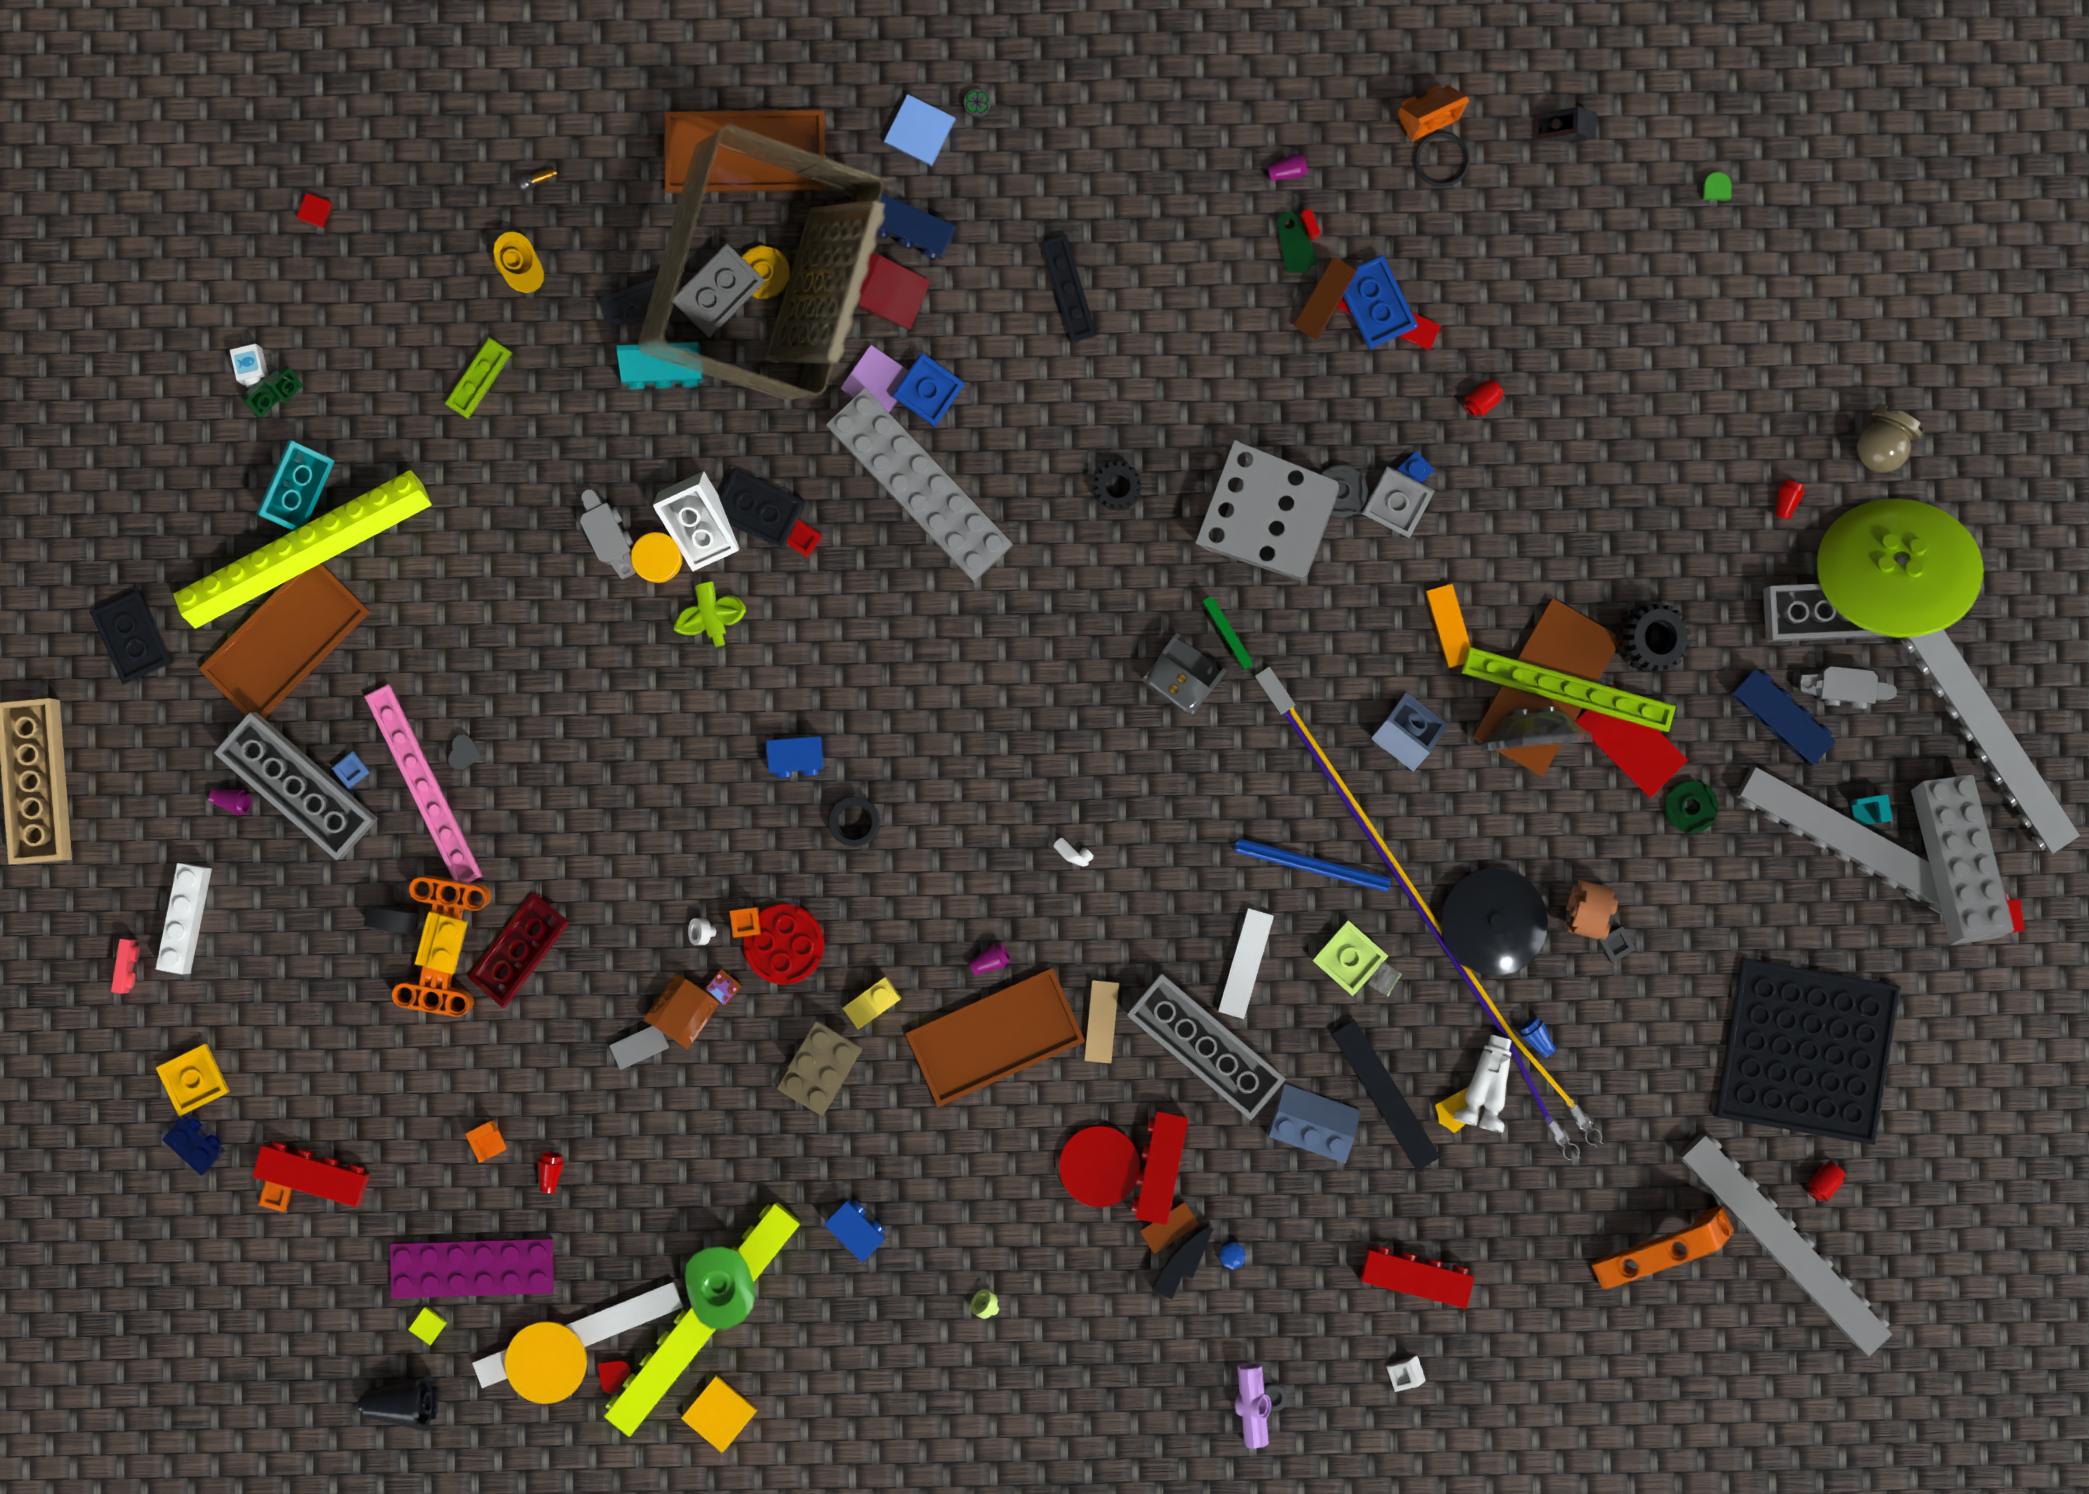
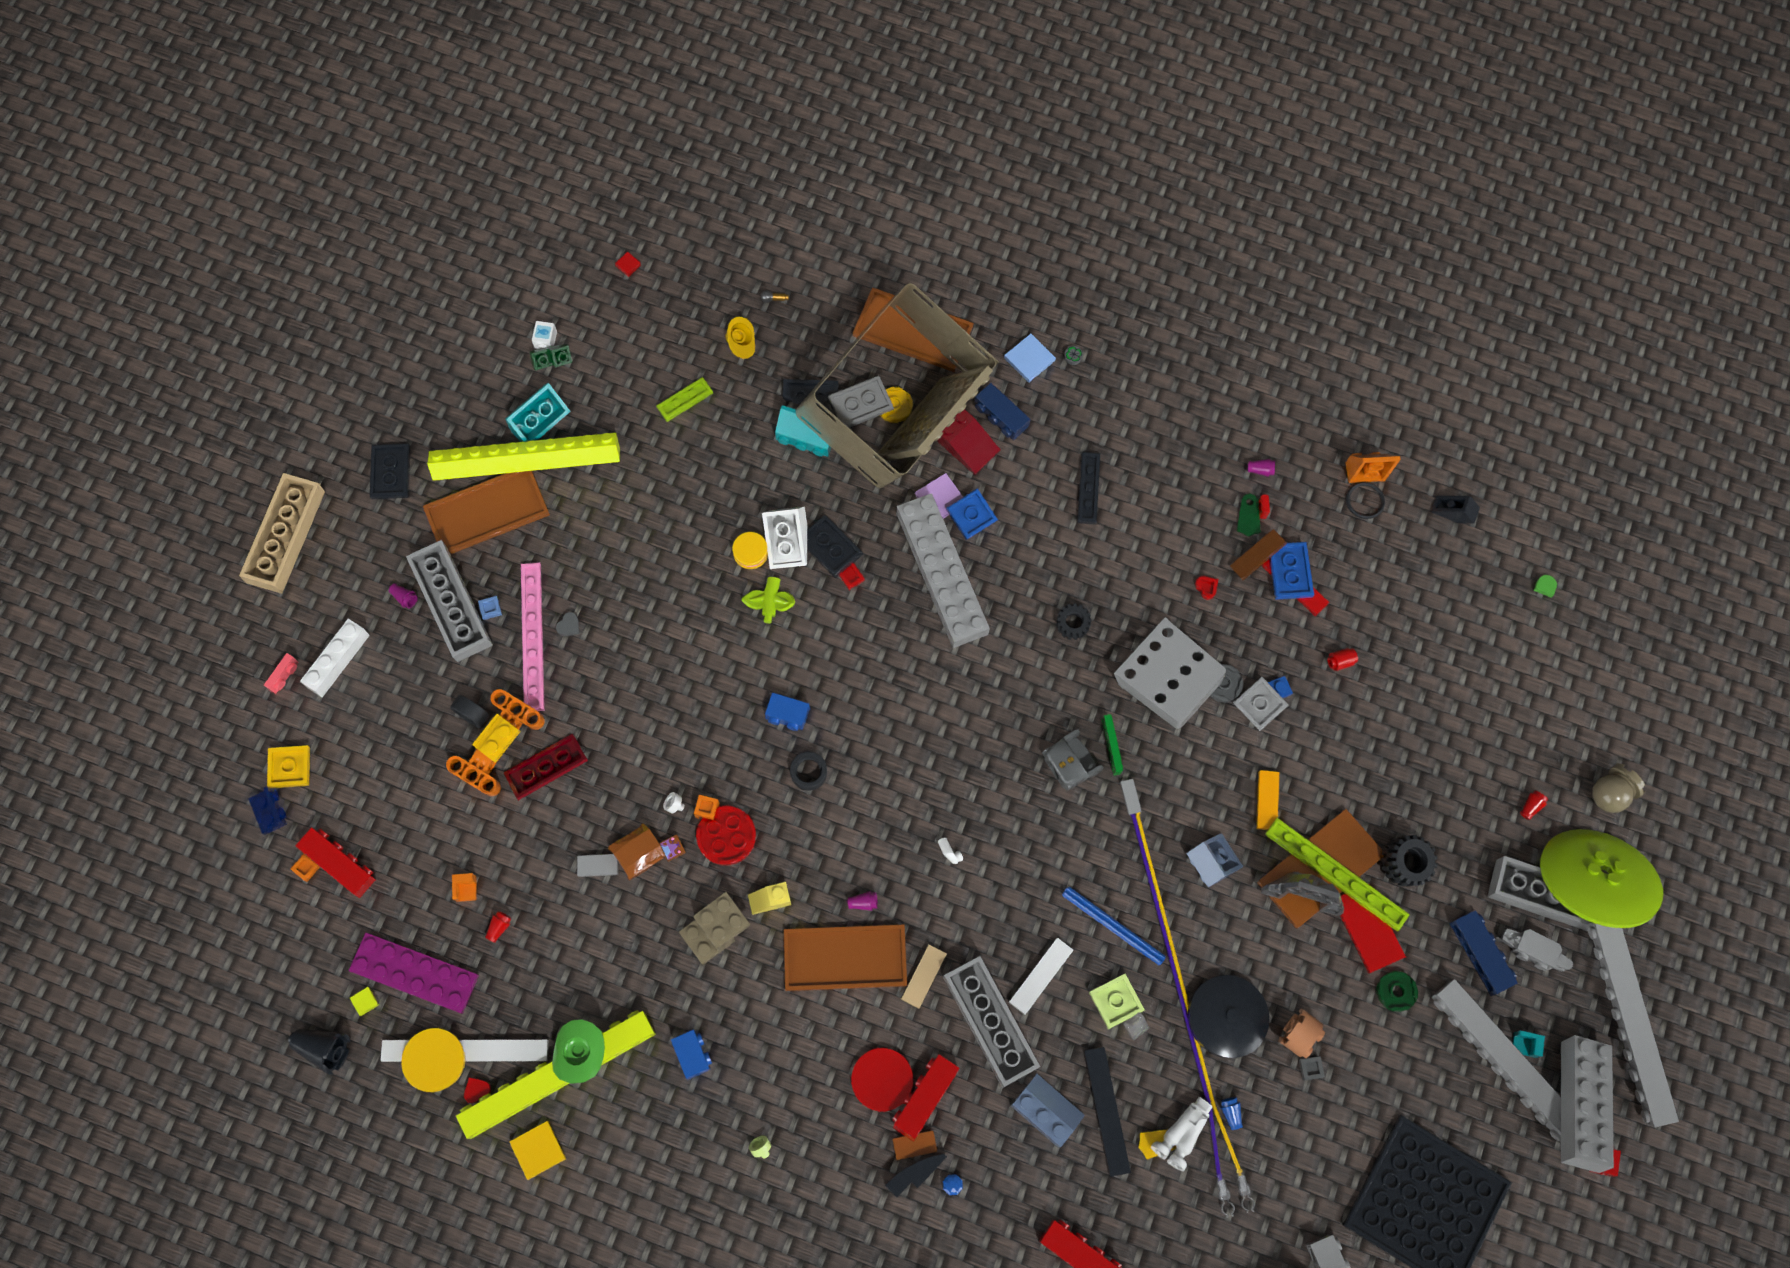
camera: 20 degrees right, 15 degrees down
light grey hinge [580,489,637,580] -> none
none -> red tile [1195,576,1219,600]

